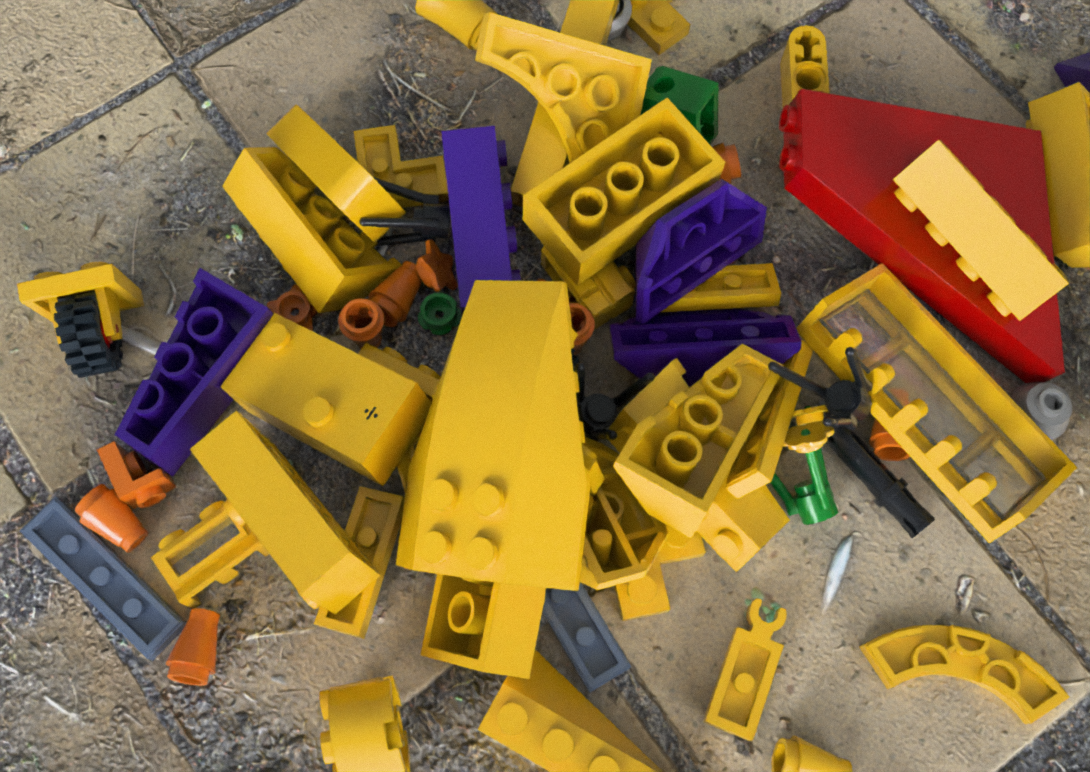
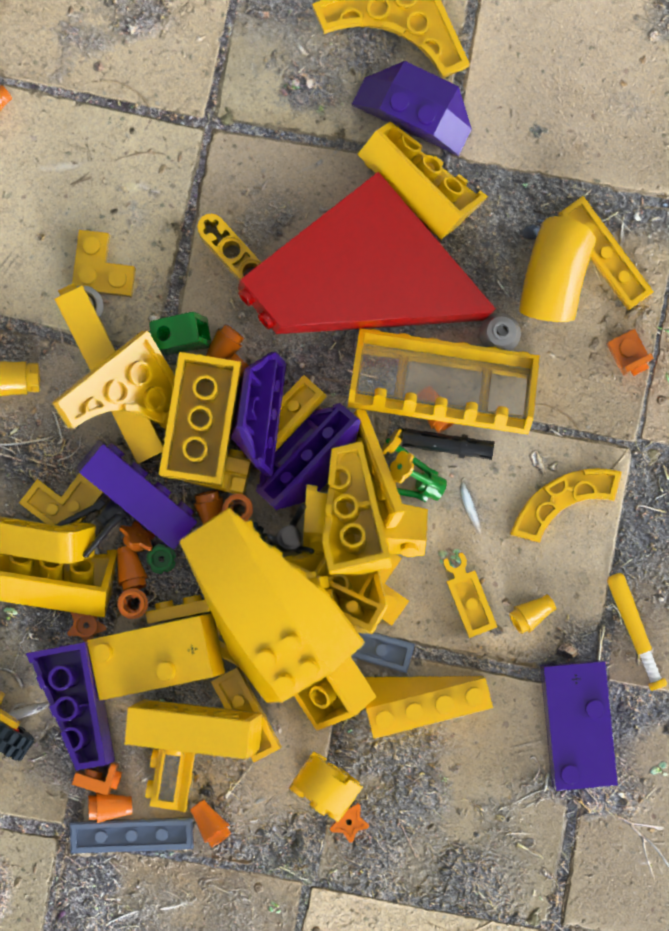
camera: 40 degrees left, 15 degrees up
black plant [768,347,873,430] -> none
yellow wedge [893,140,1069,321] -> none

